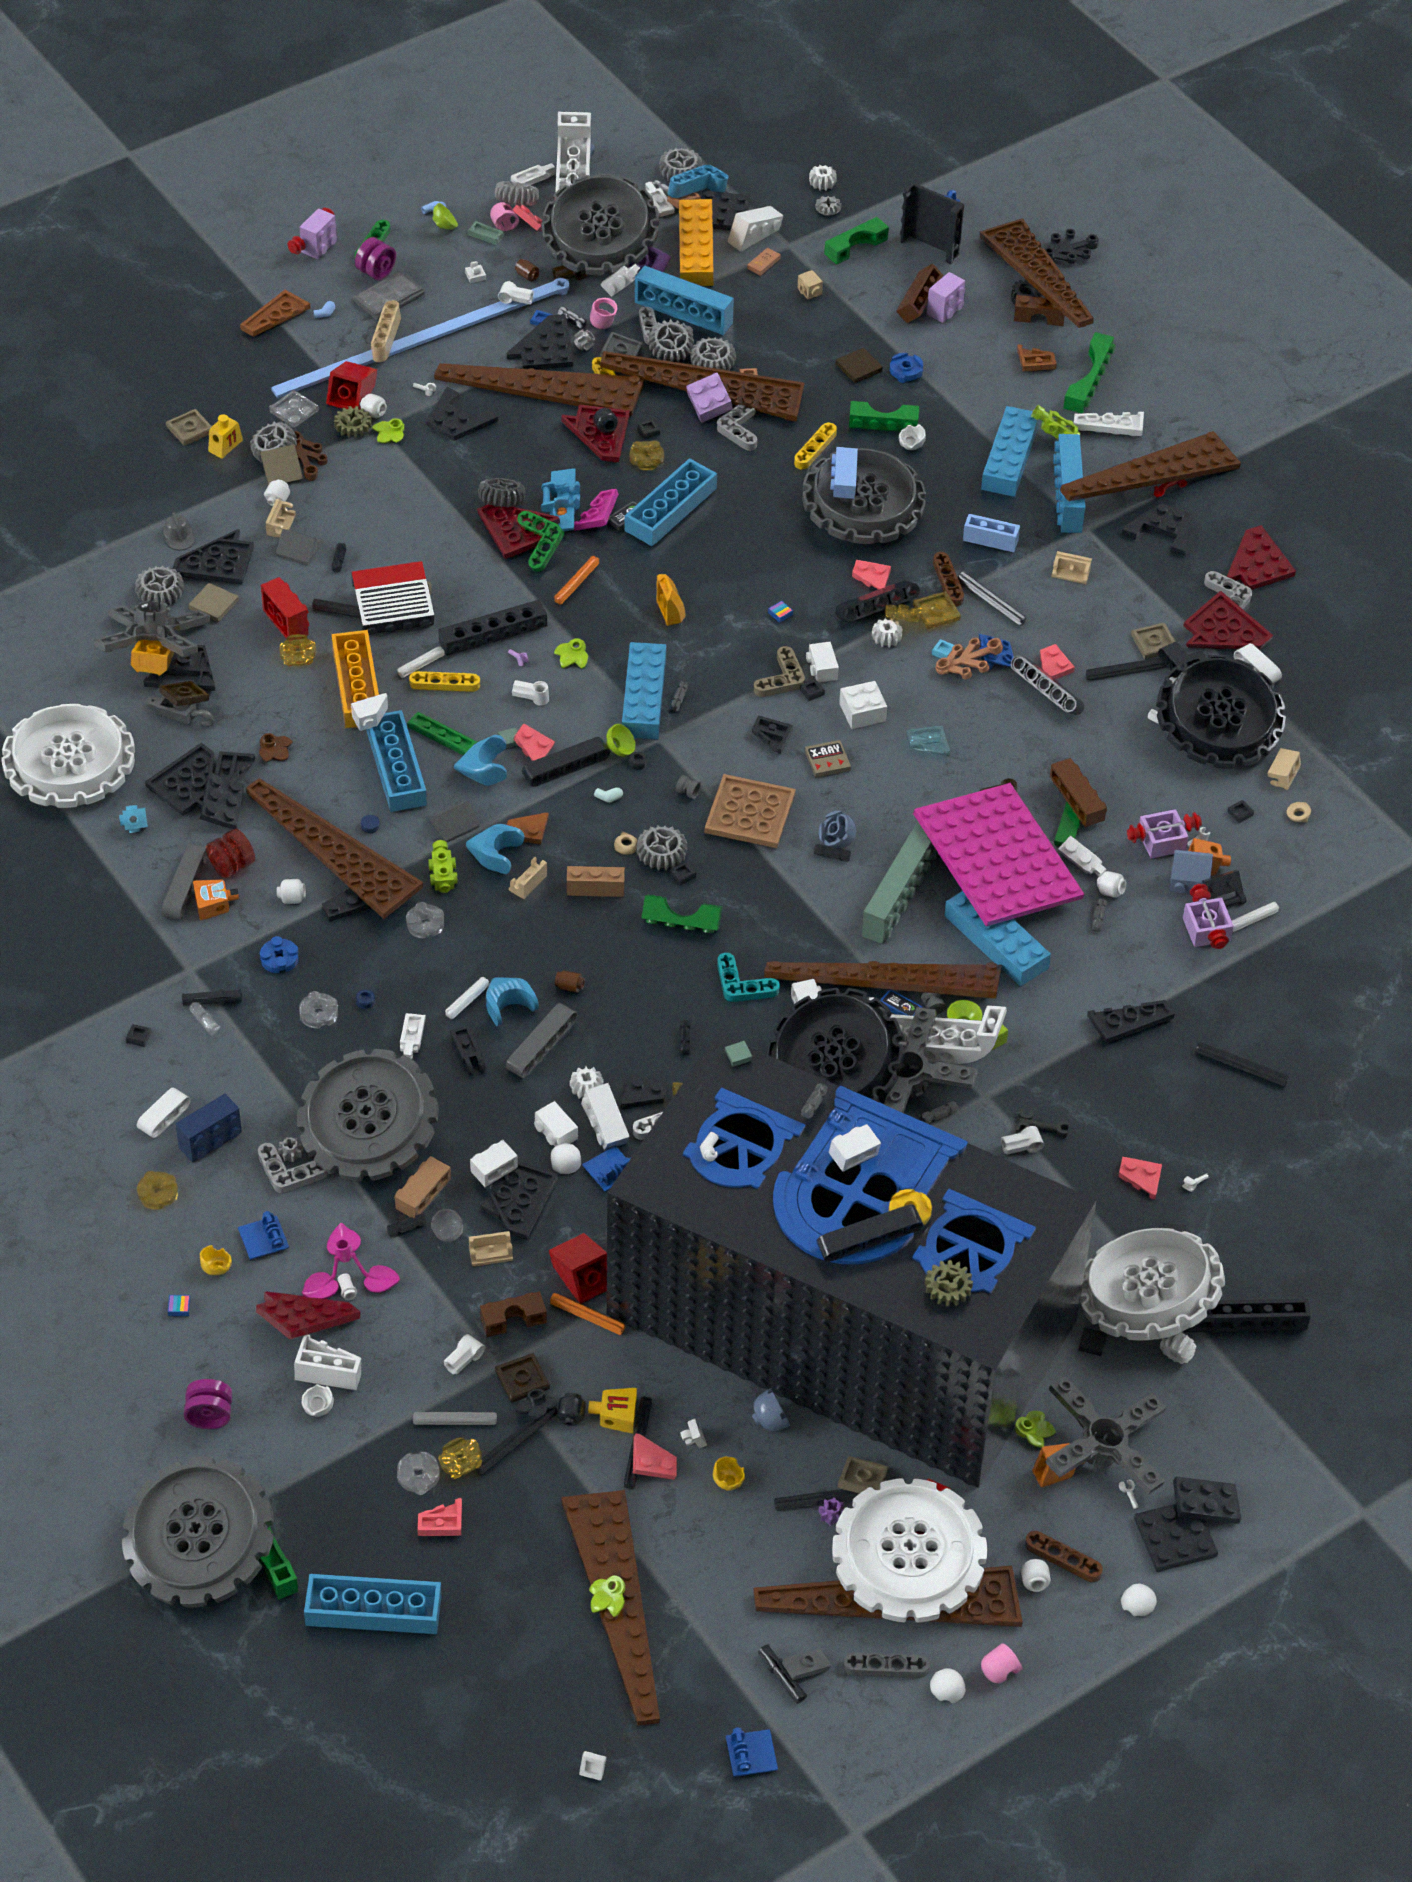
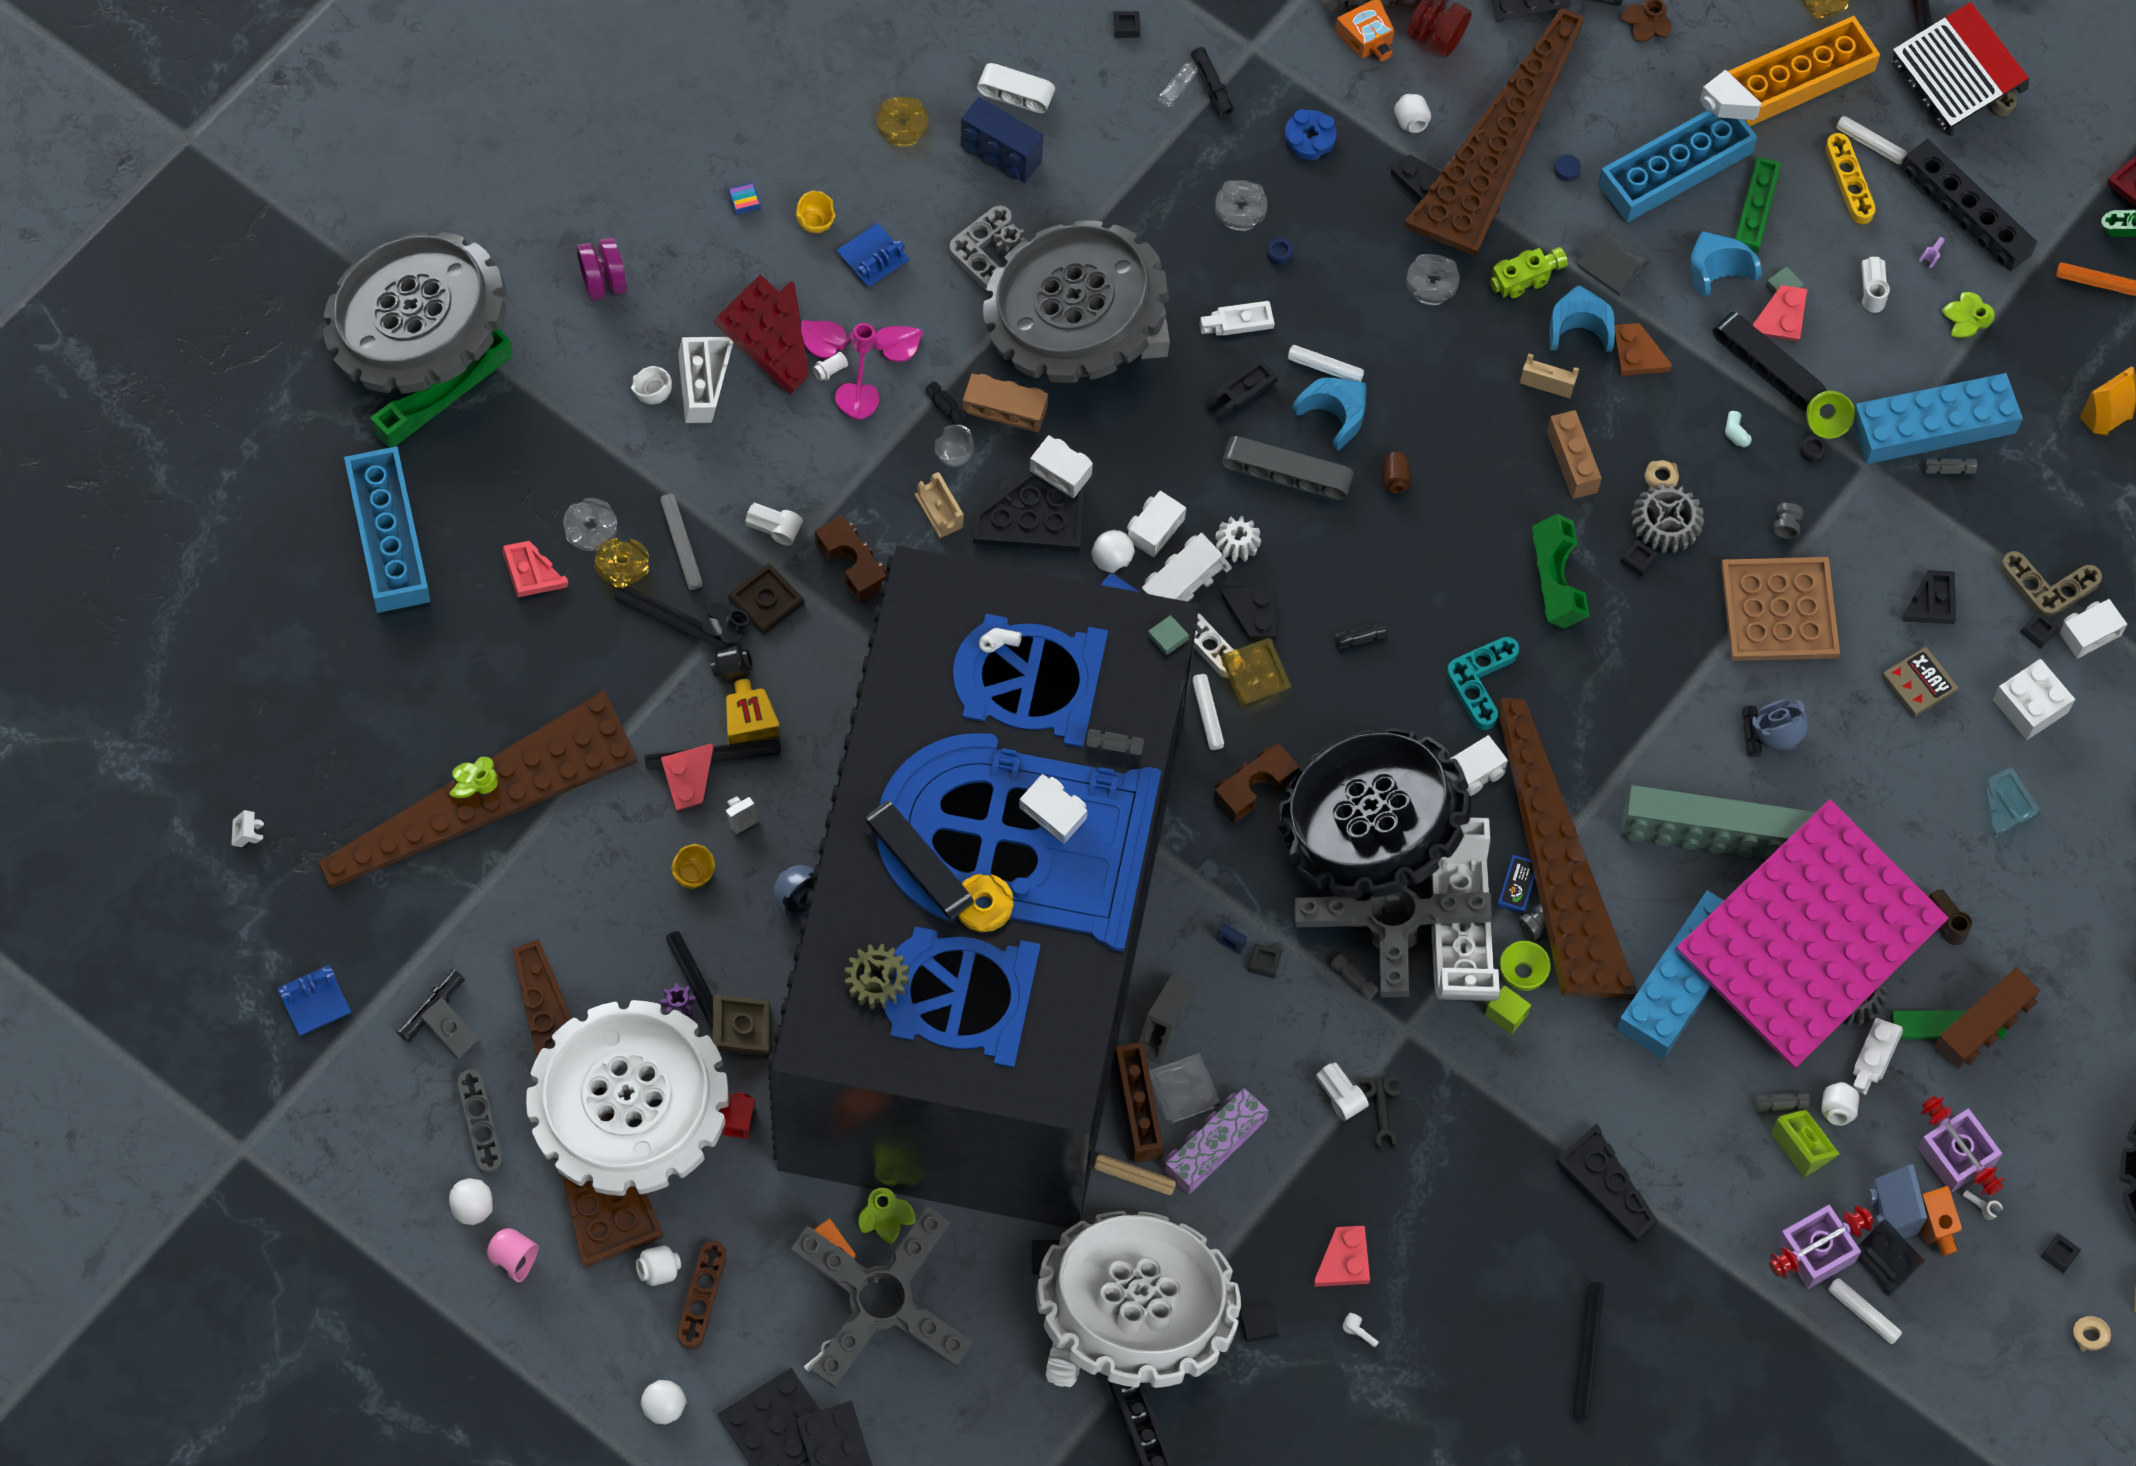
camera: 70 degrees right, 15 degrees up
none -> lime slope [1771,1110,1840,1178]

